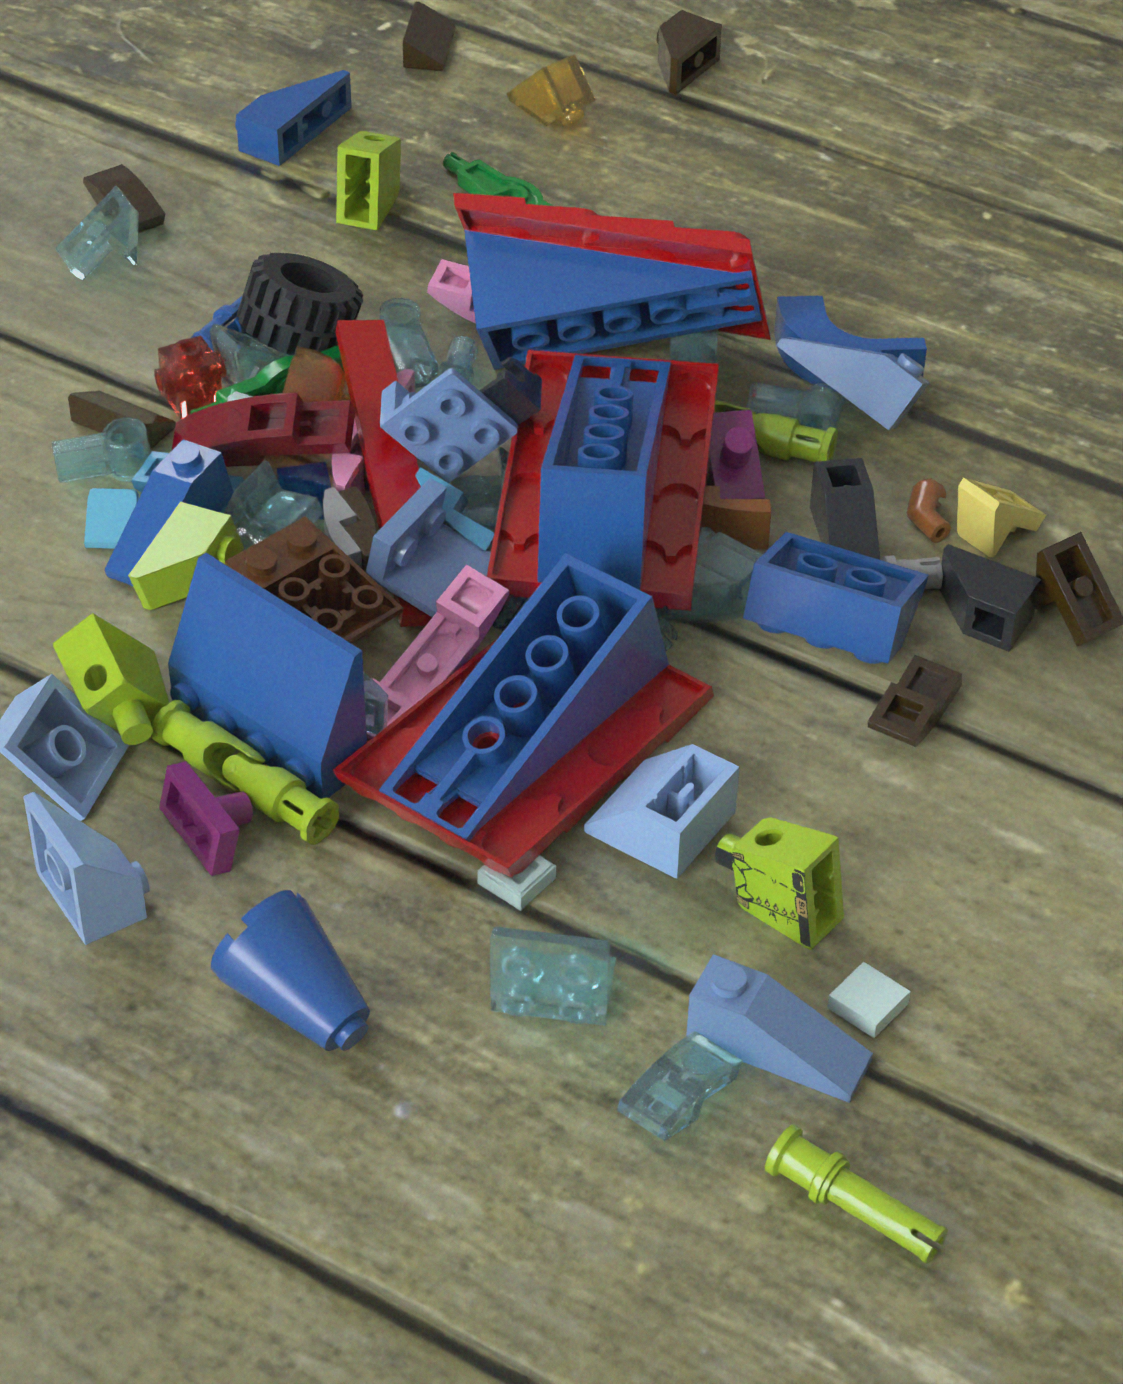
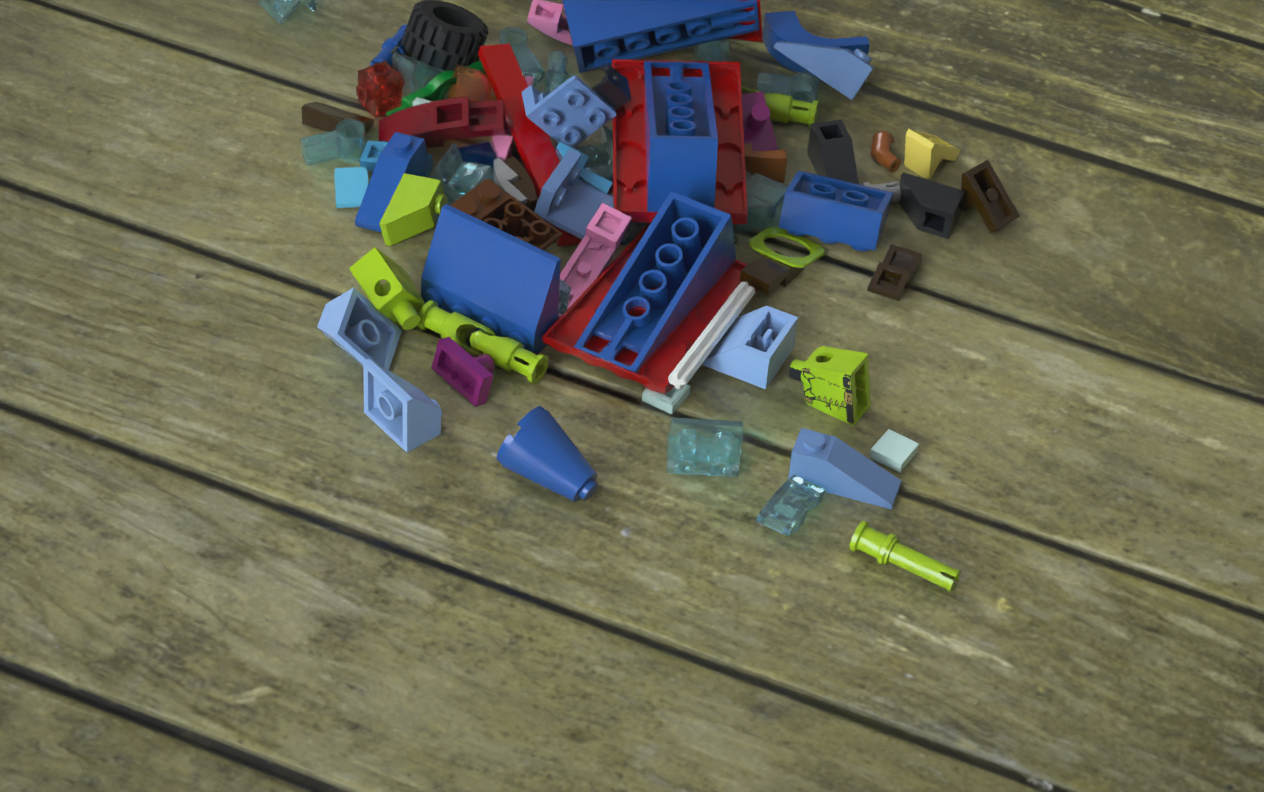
camera: 10 degrees left, 0 degrees up
none -> white axle [668,282,755,389]
none -> dark brown slope [740,251,804,295]
none -> lime piece [749,227,825,268]

